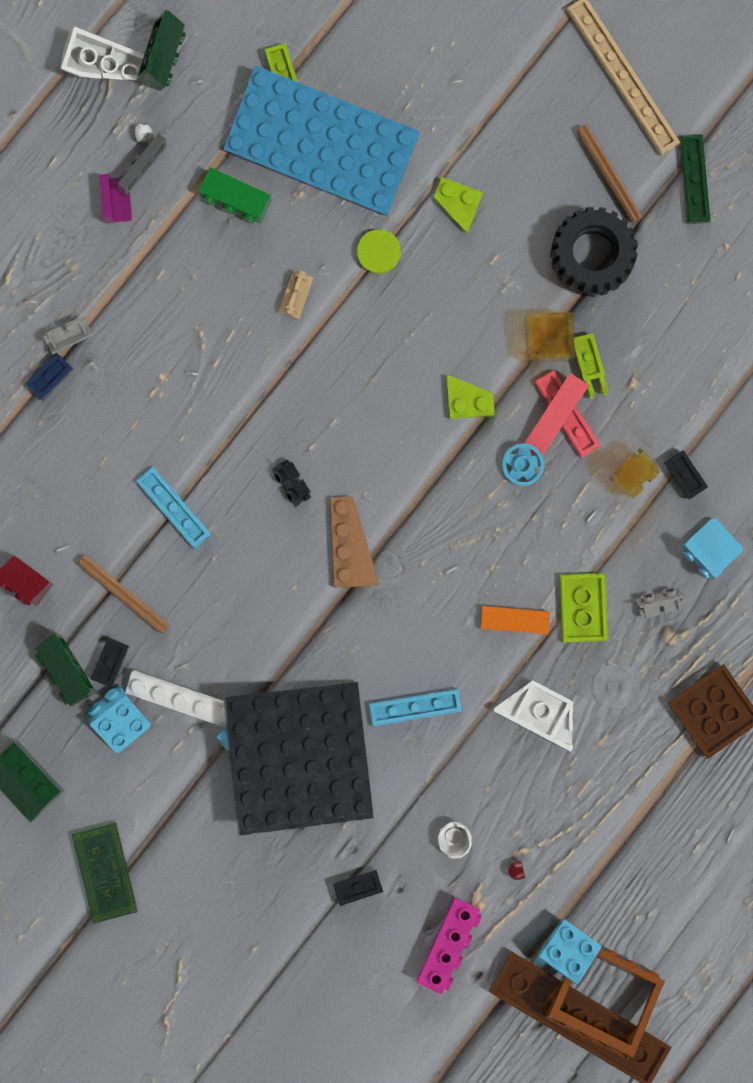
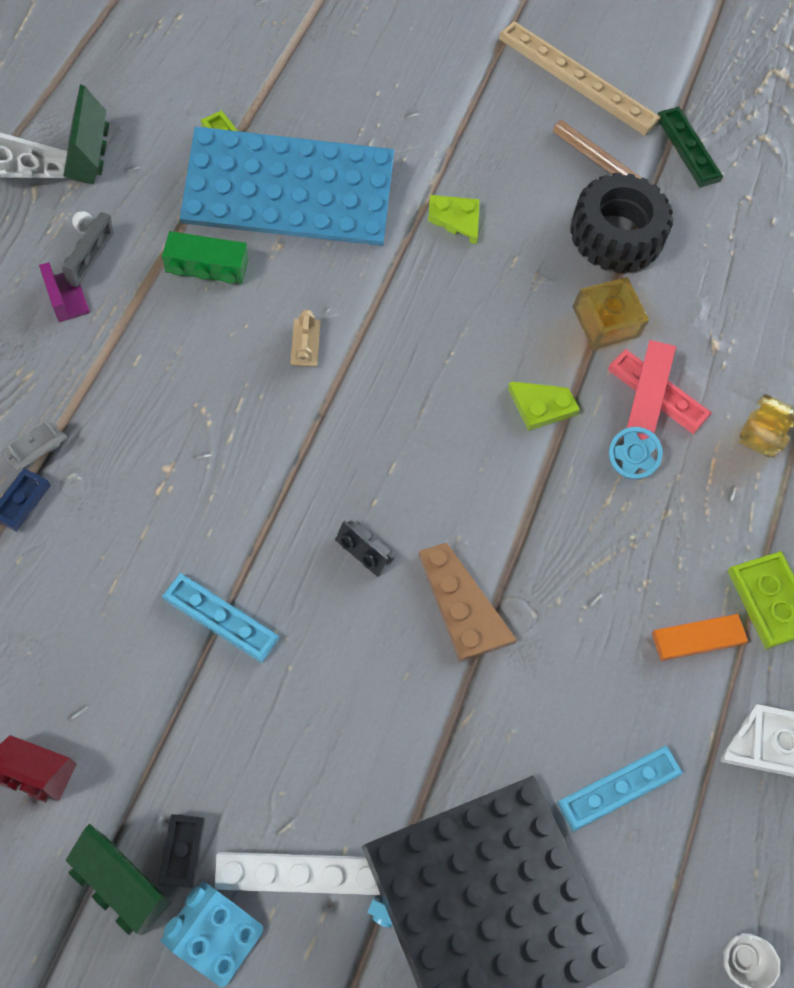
camera: 25 degrees left, 20 degrees down
medium nougat axle [78,555,169,634] -> none
lime tile [357,230,401,274] -> none
lime hinge [571,333,608,399] -> none

